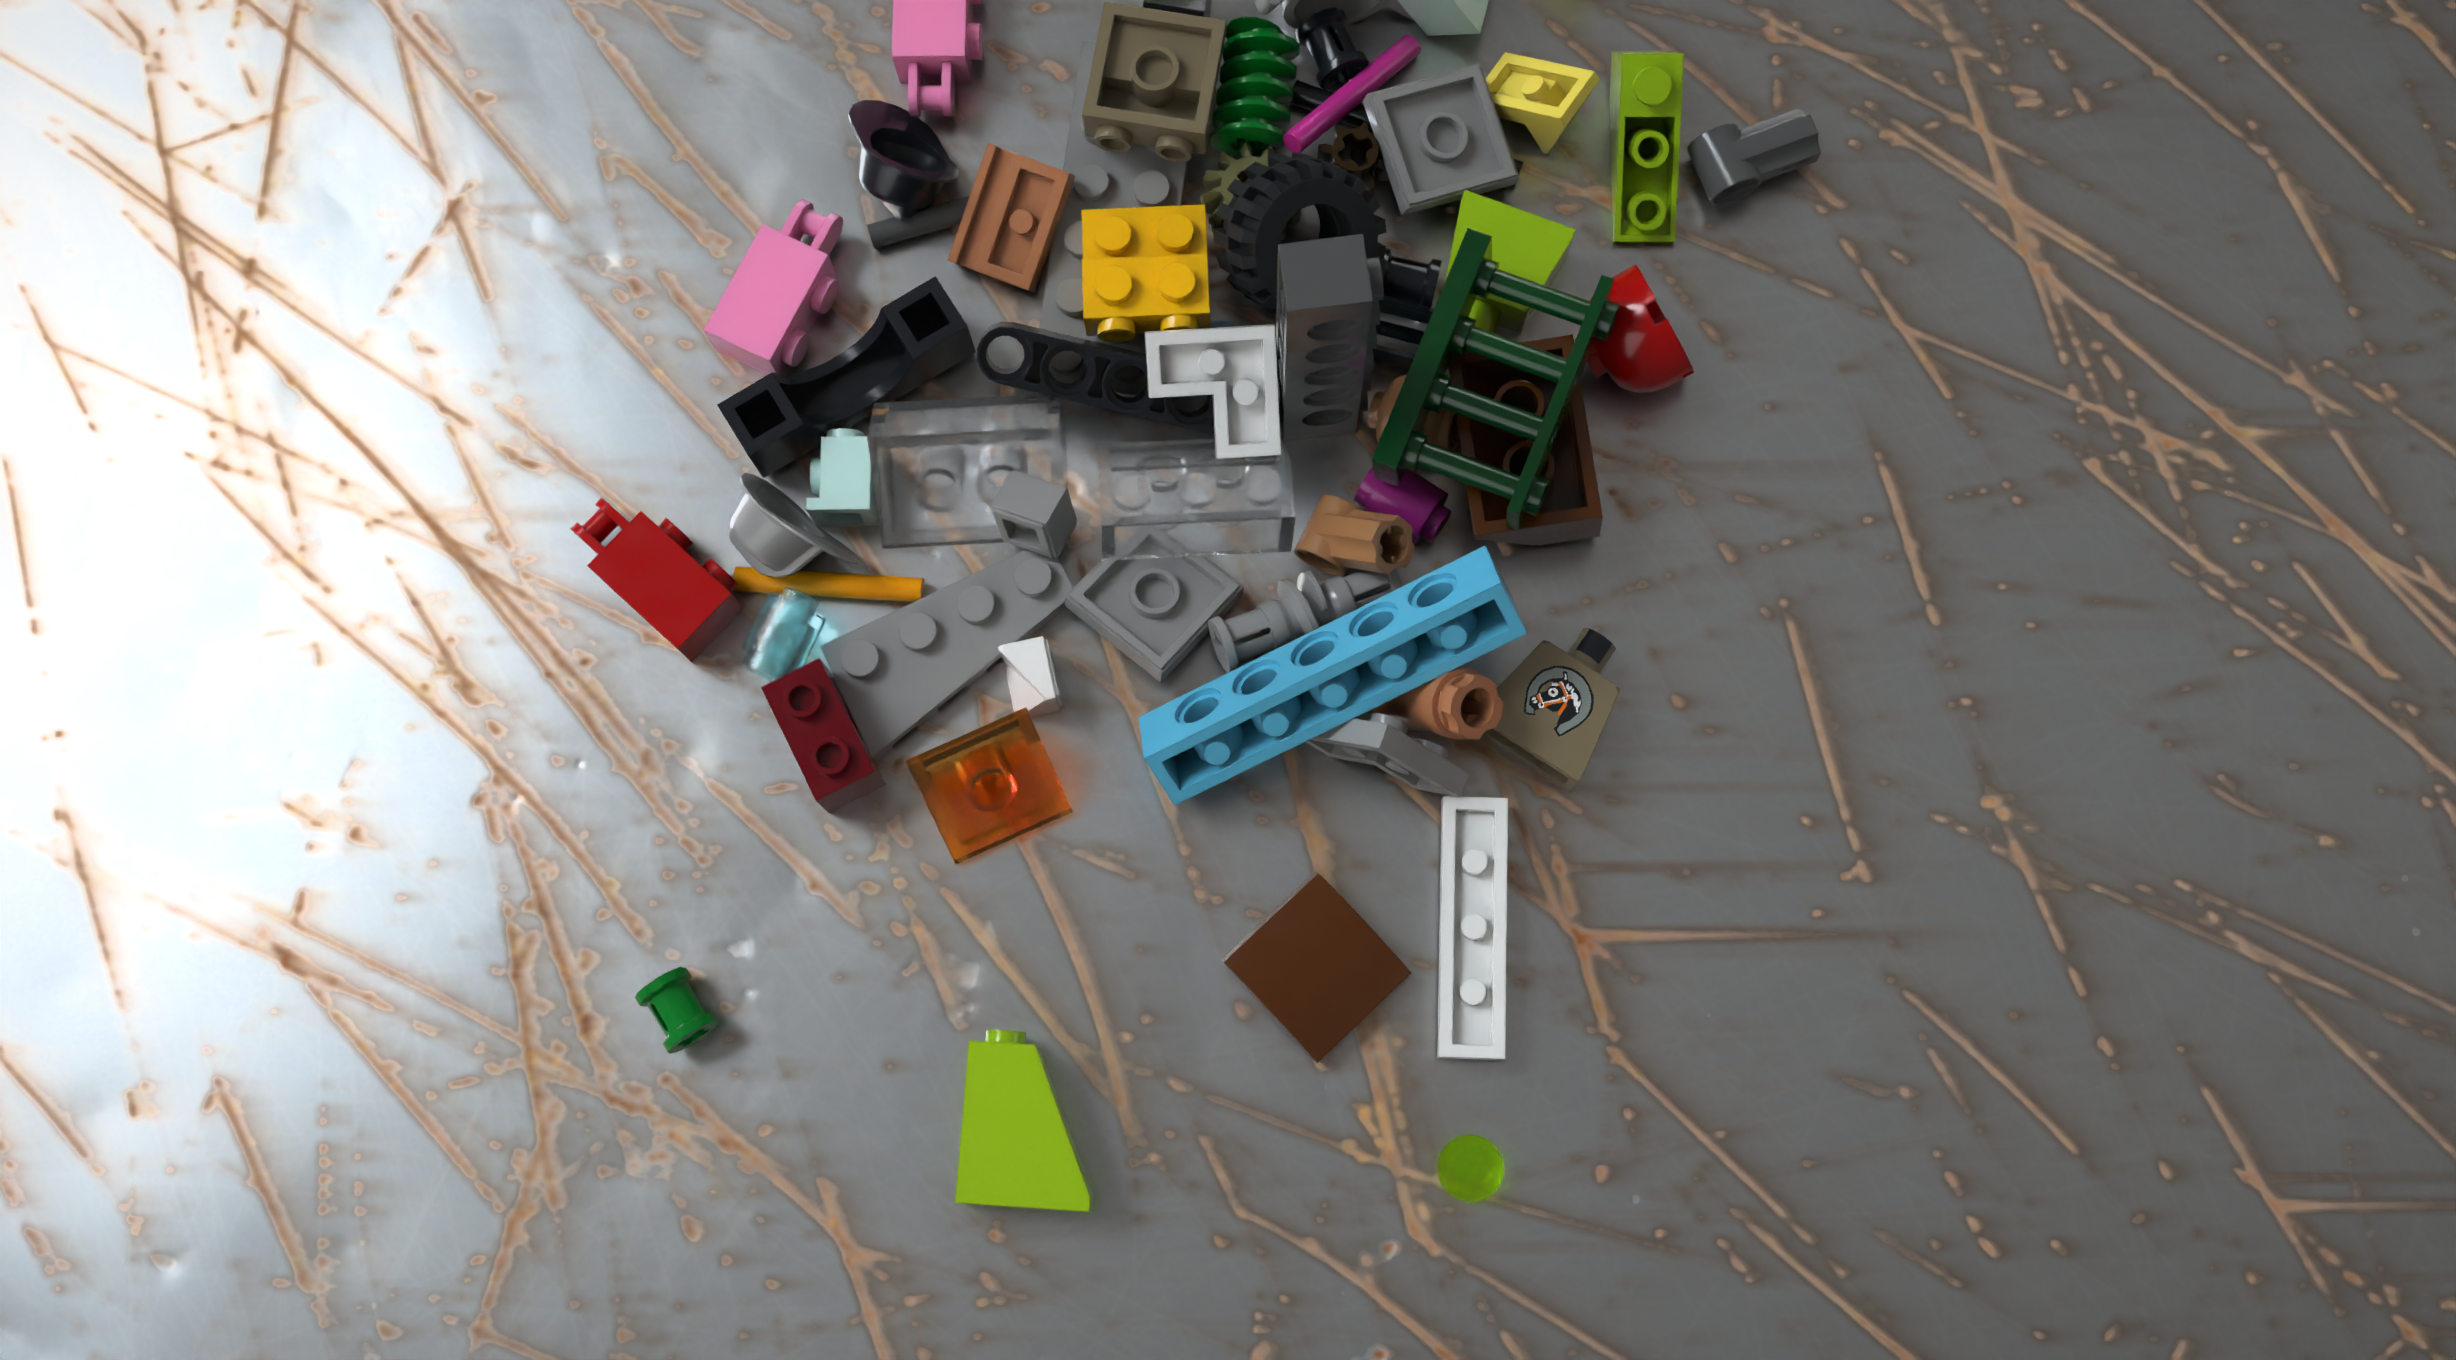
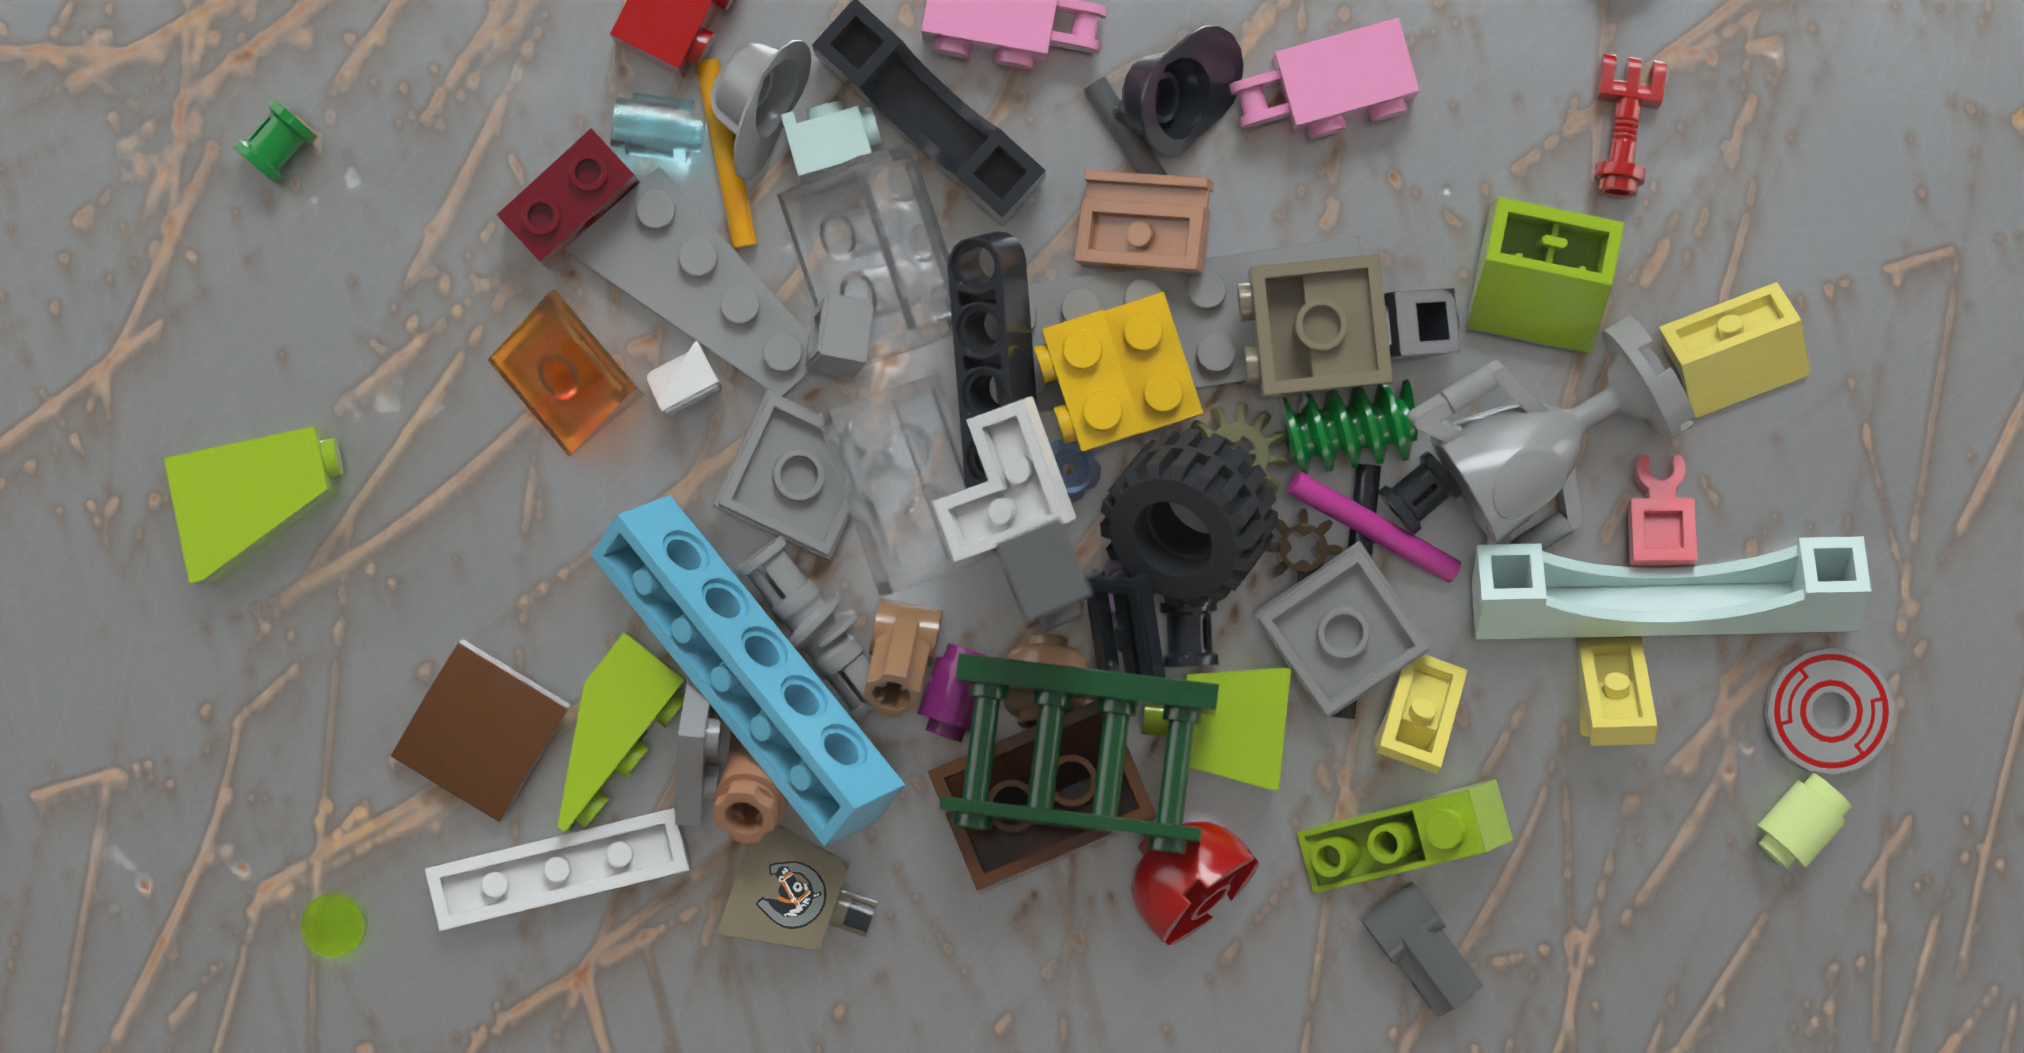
camera: 70 degrees right, 10 degrees up
none -> lime slope [557,632,687,832]

